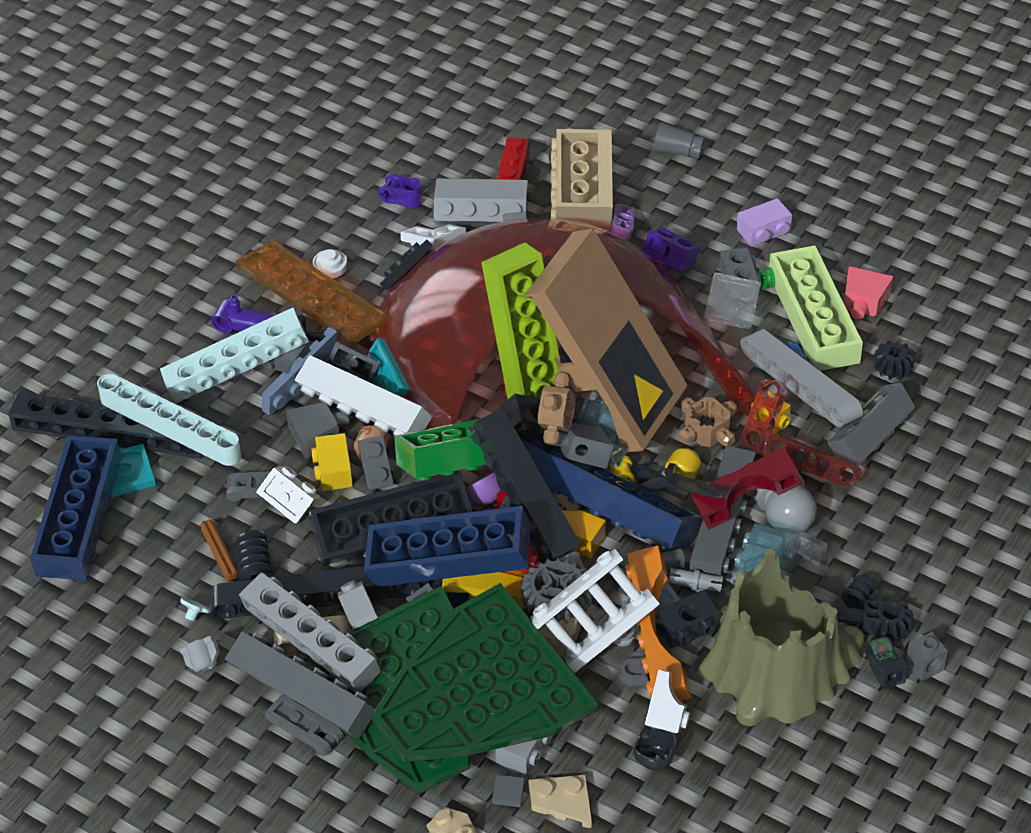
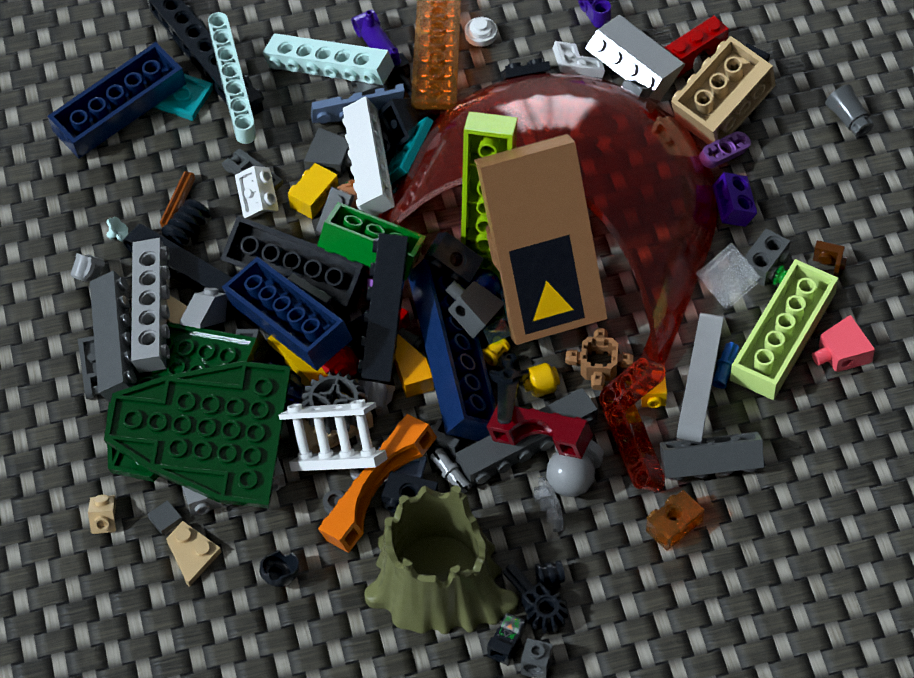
camera: 45 degrees right, 10 degrees up
medium nougat piece [538,372,576,445] -> none
white arch [645,669,690,733] -> none
clear light blue slope [733,523,785,584] -> none
lavender brick [737,198,792,246] -> none
black gear [873,340,915,381] -> none
none -> clear orange brick [646,490,704,551]
none -> reddish brown bracket [813,240,847,277]

